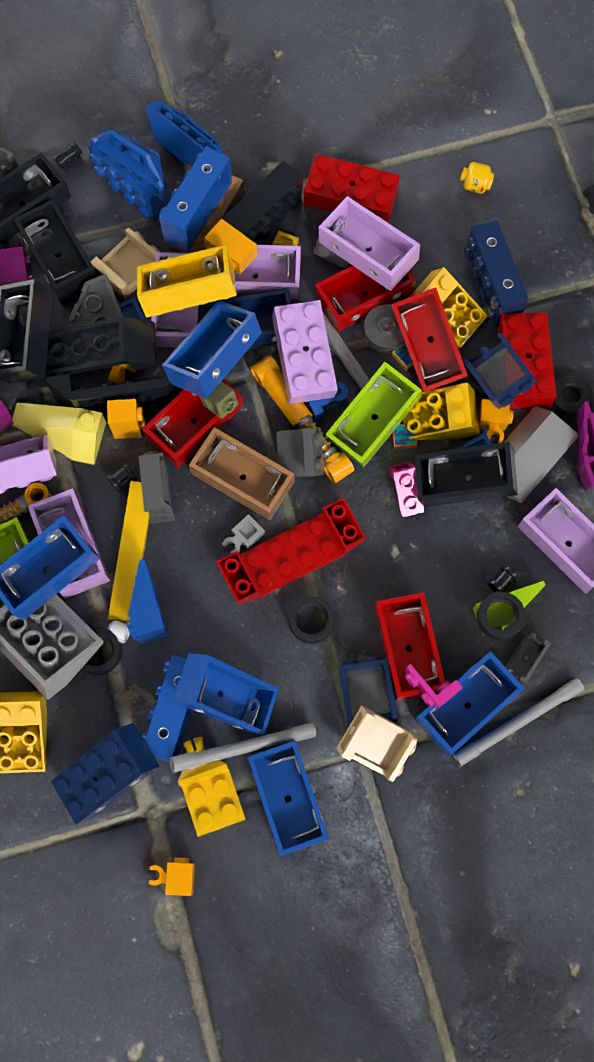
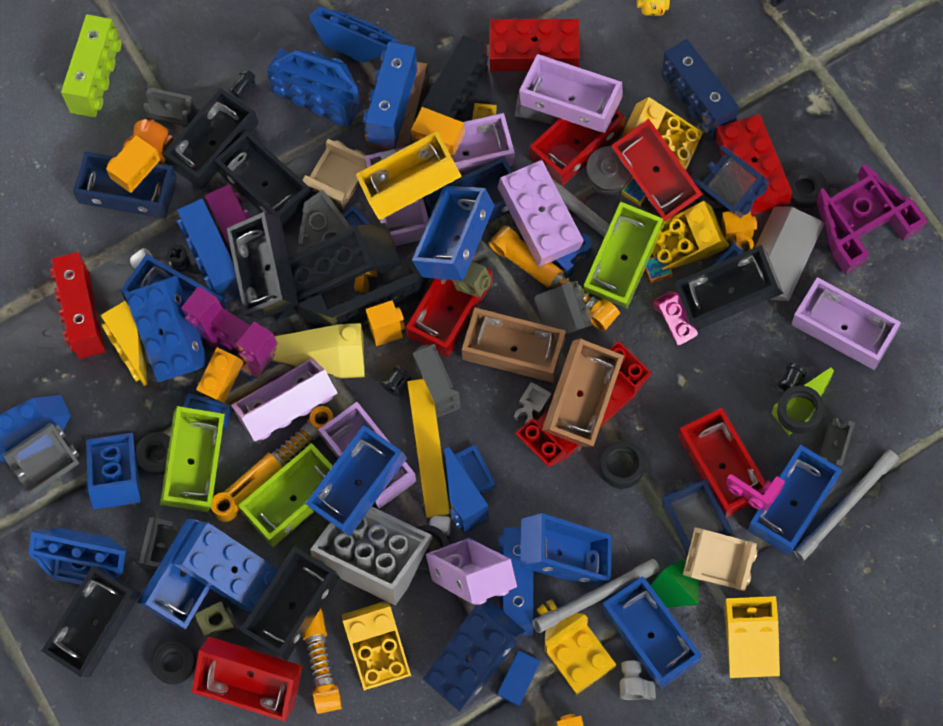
camera: 10 degrees left, 5 degrees down
none -> lavender piece [426,538,517,605]
none -> blue tile [454,445,497,495]
none -> blue tile [497,650,541,707]
none -> medium nougat piece [542,339,624,447]
none -> light grey piece [619,661,656,700]
none -> green slope [650,559,699,608]
none -> yellow slope [724,596,780,678]

